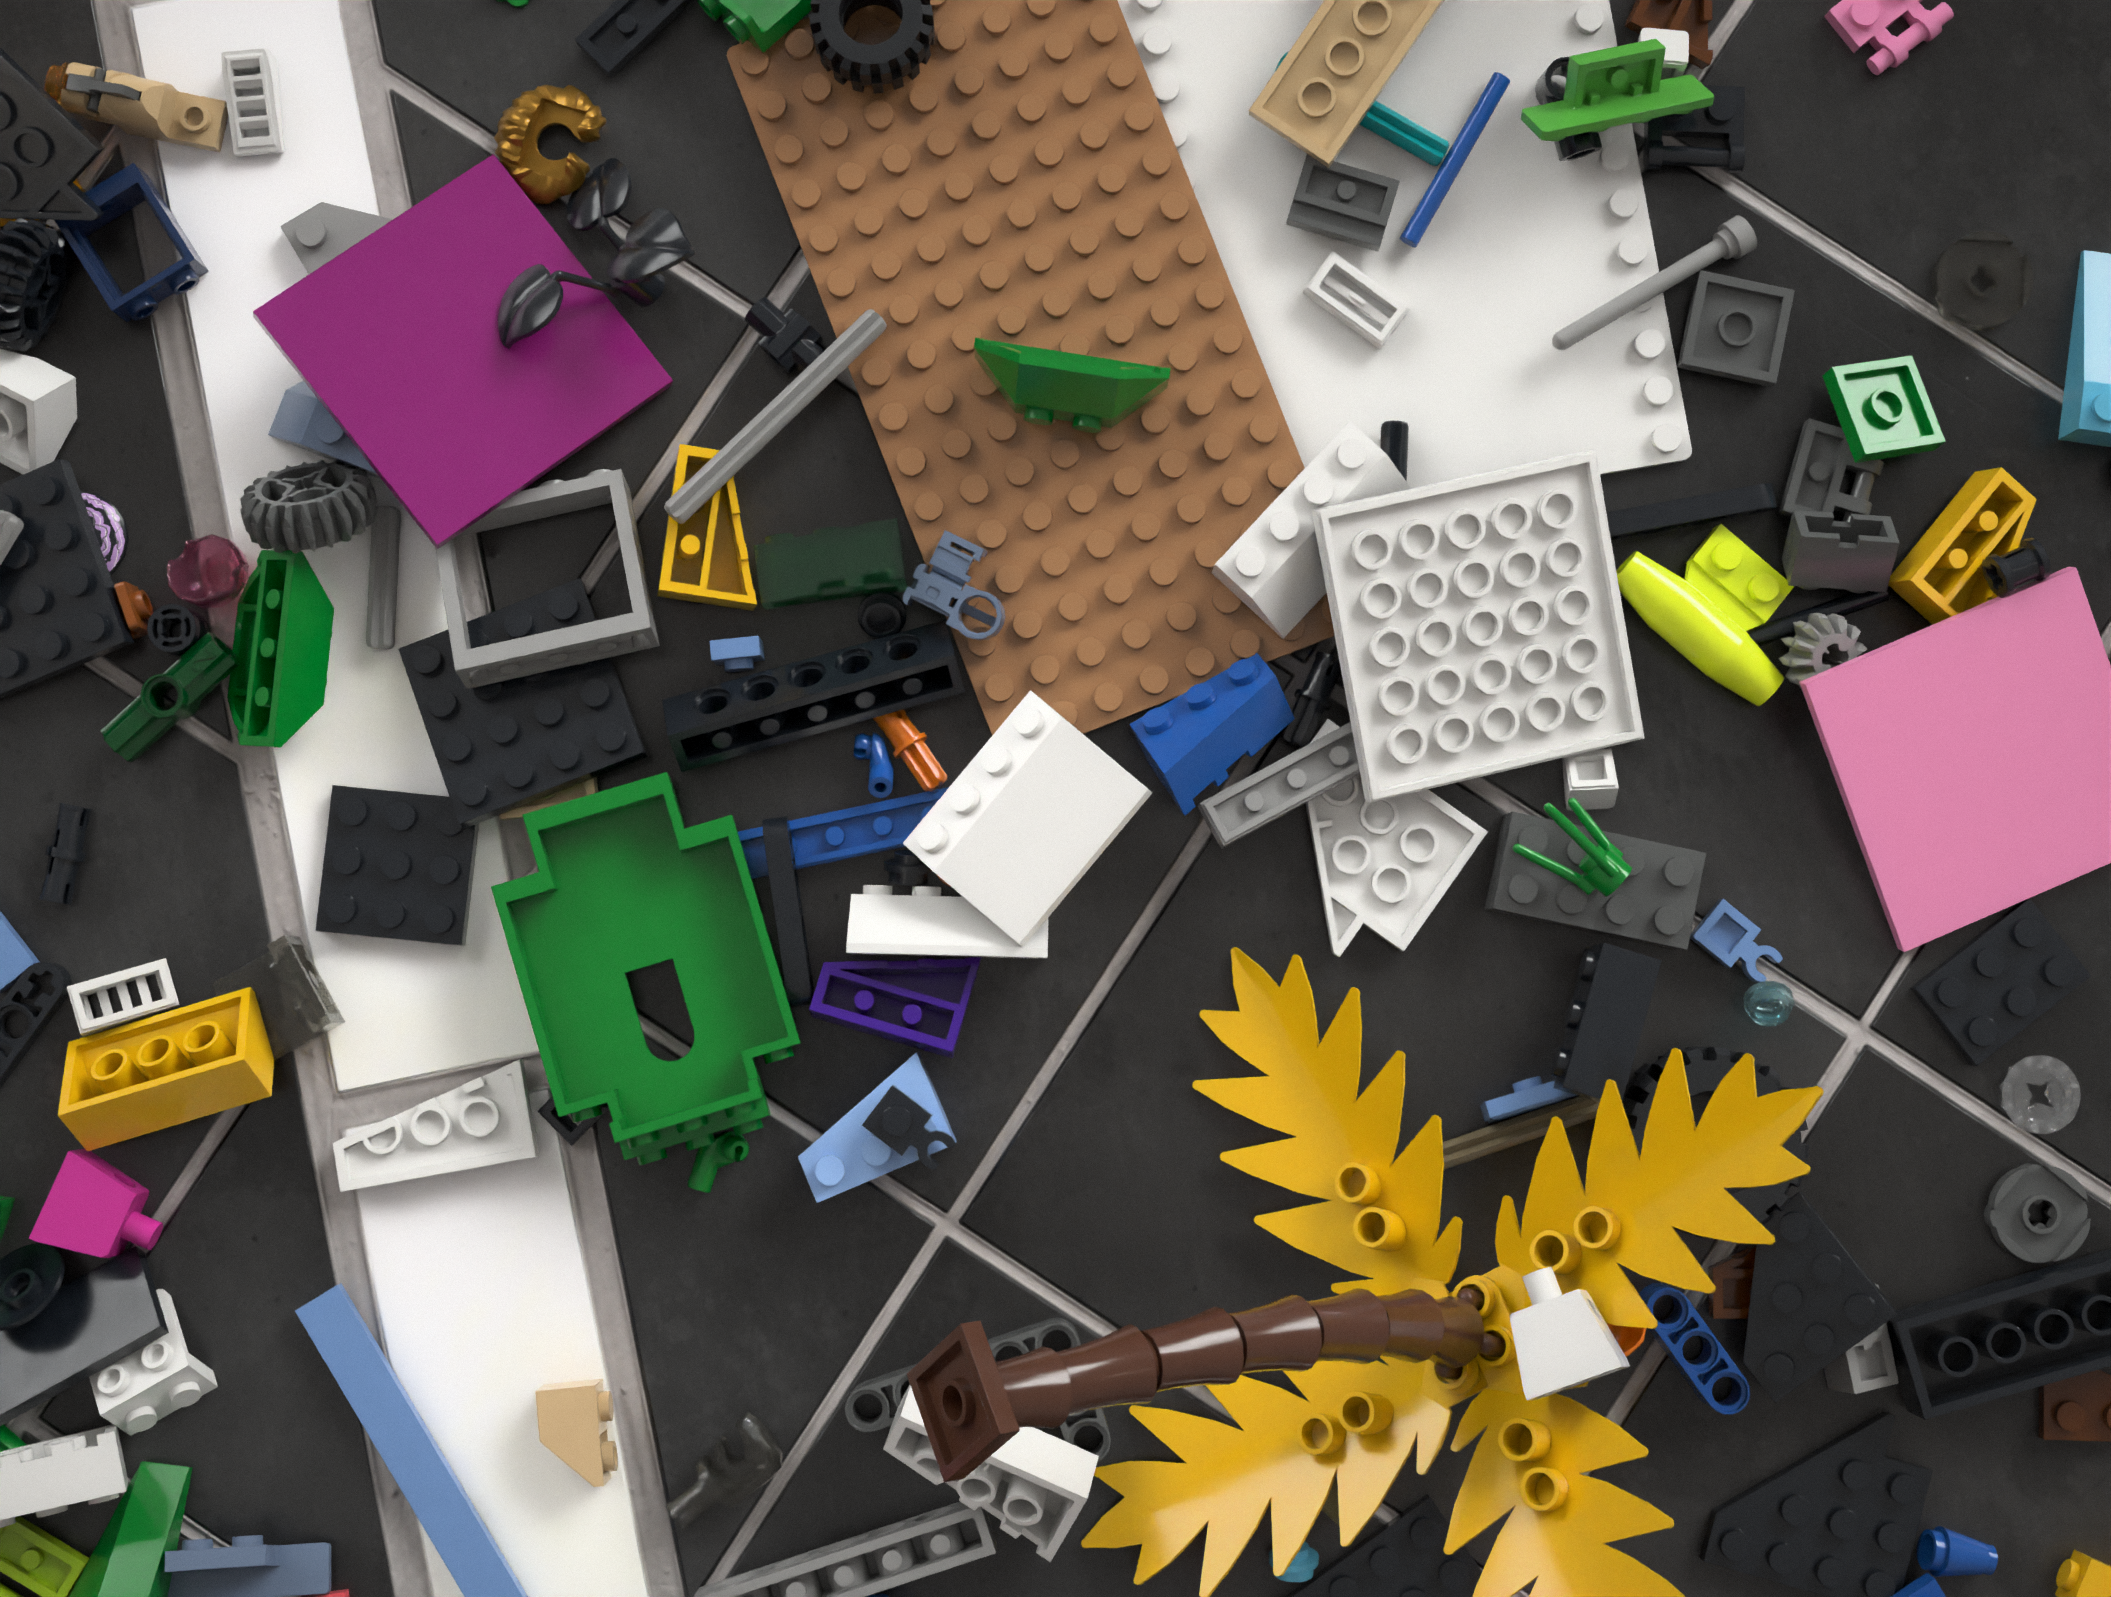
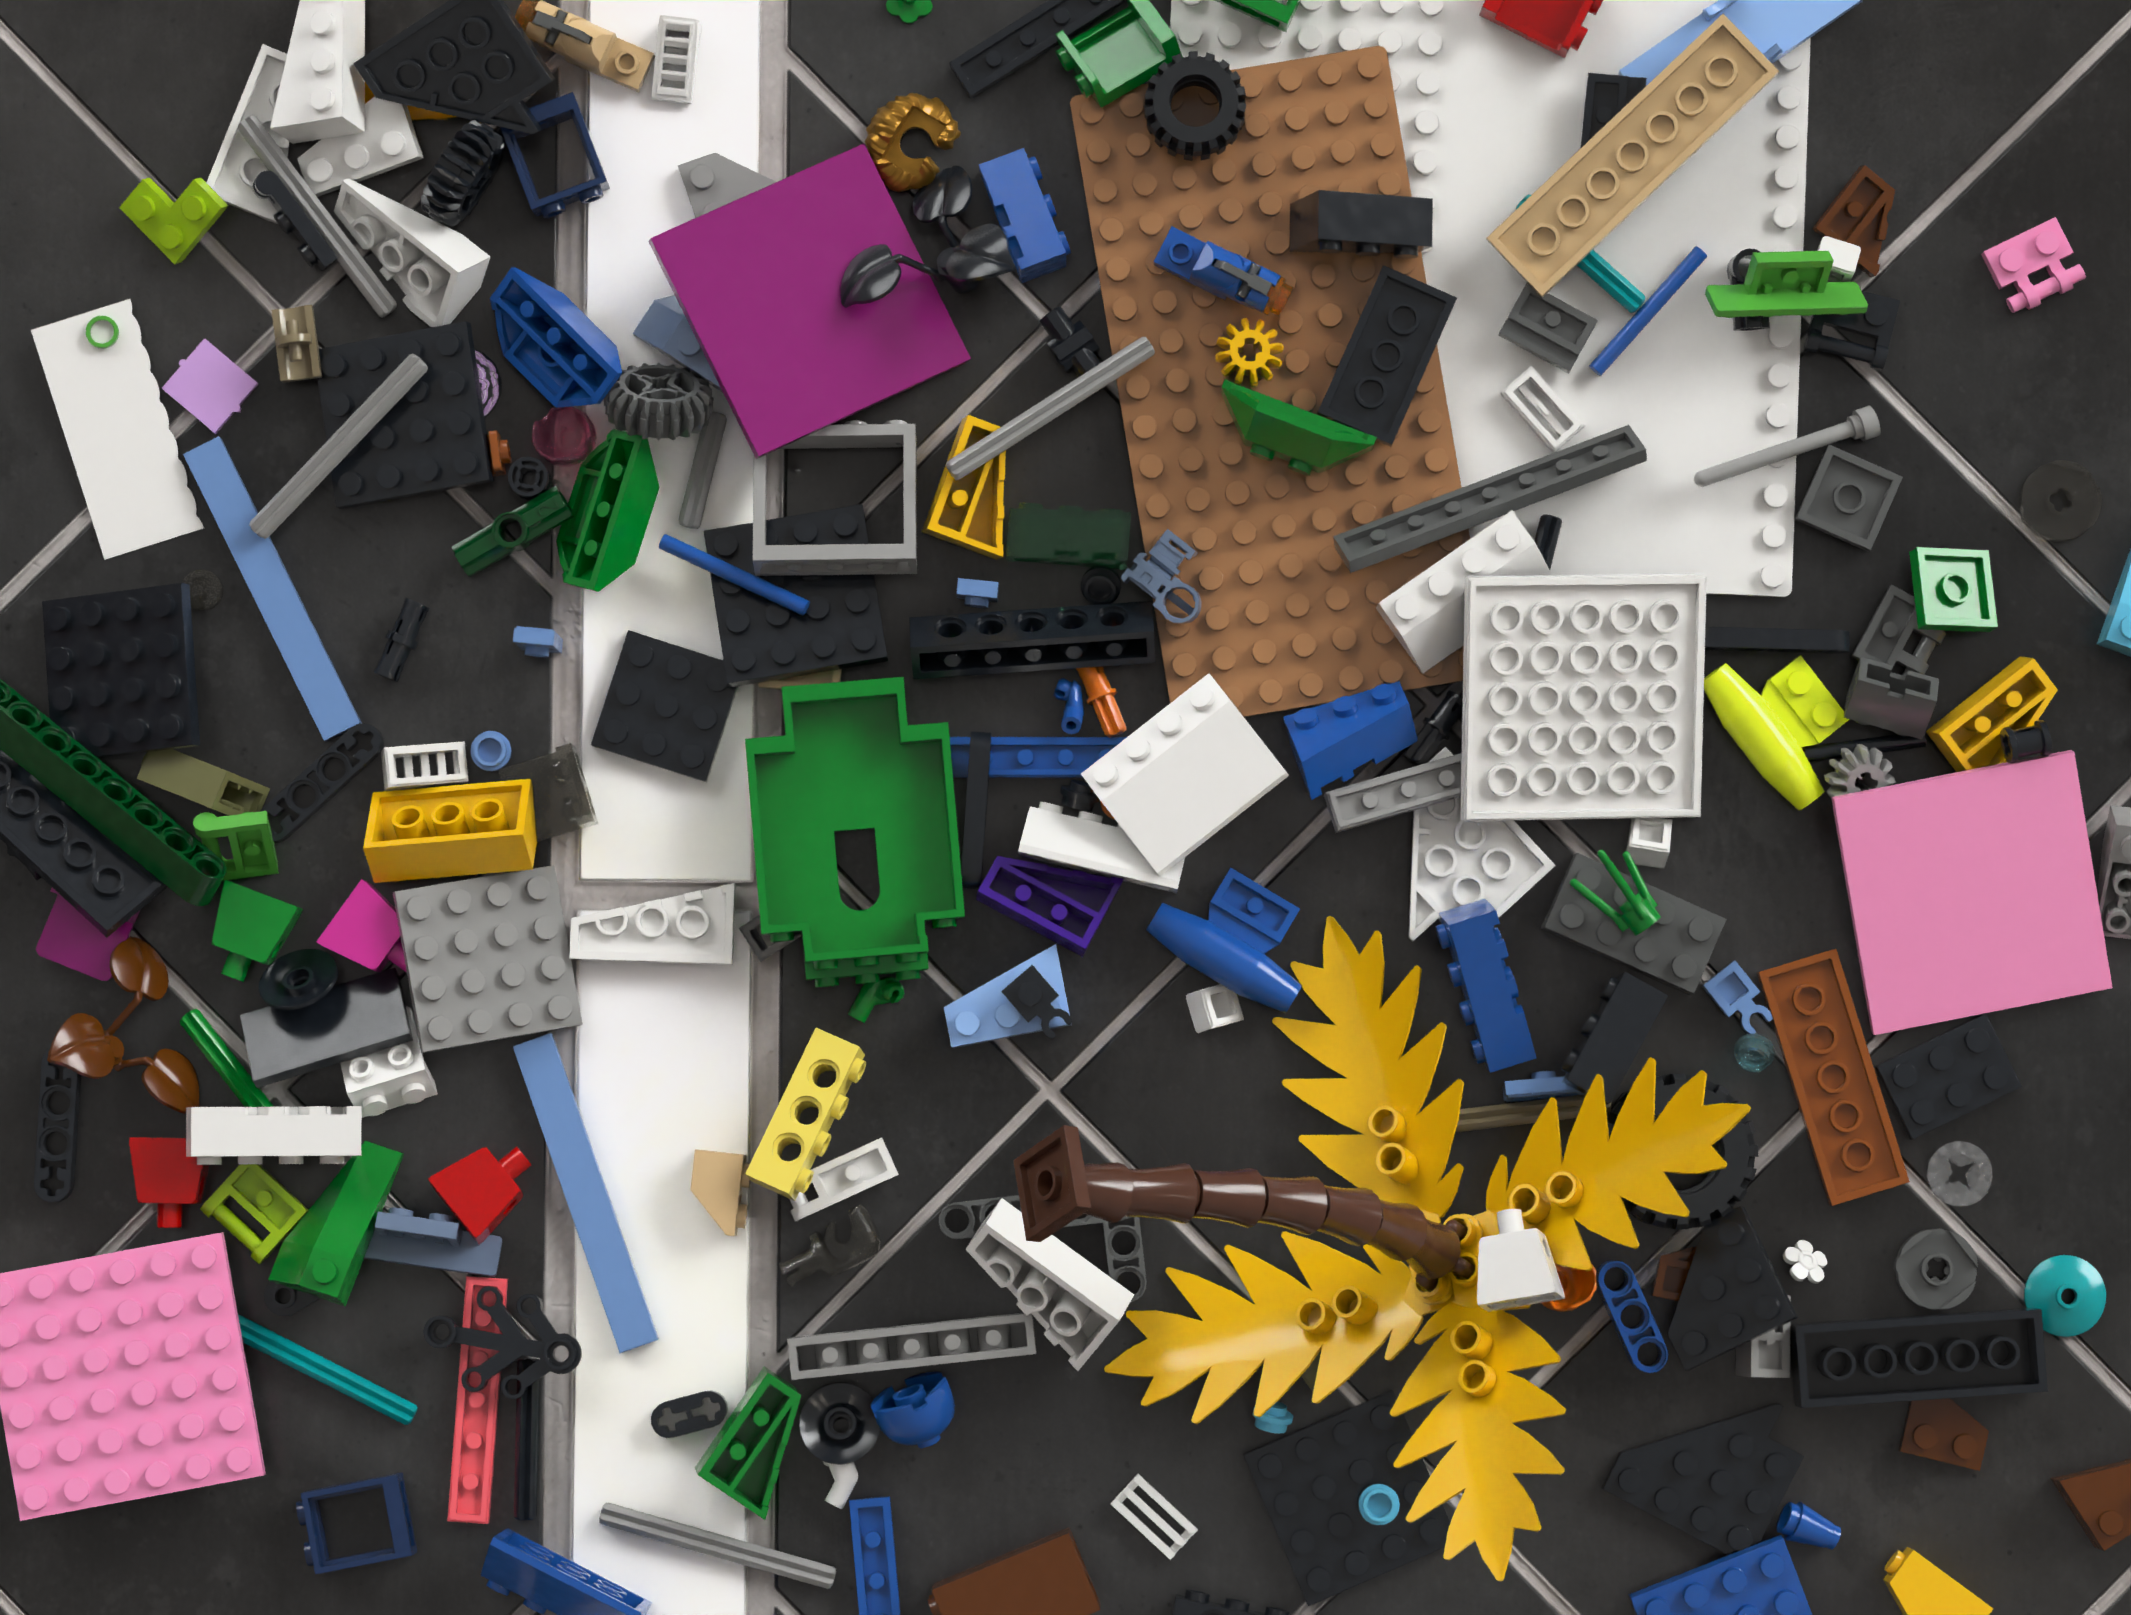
camera: 20 degrees right, 0 degrees up
none -> light grey plate [393,865,583,1053]
none -> red torso [428,1146,532,1245]
none -> medium blue plate [471,731,512,771]
none -> blue wedge [489,267,622,408]
none -> medium blue plate [513,626,563,657]
none -> blue bar [659,534,810,616]
none -> light yellow brick [745,1028,866,1201]
none -> white plate [790,1138,899,1222]
none -> blue wedge [979,148,1071,283]
none -> blue plate [1146,867,1302,1013]
none -> blue plate [1153,226,1294,316]
none -> white slope [1186,984,1244,1033]
none -> yellow gear [1215,318,1284,388]
none -> black wedge [1290,190,1433,259]
none -> black plate [1317,265,1457,447]
none -> dark grey plate [1333,425,1647,573]
none -> blue wedge [1435,899,1536,1073]
none -> dark orange plate [1757,949,1910,1206]
none -> white plant [1783,1240,1827,1284]

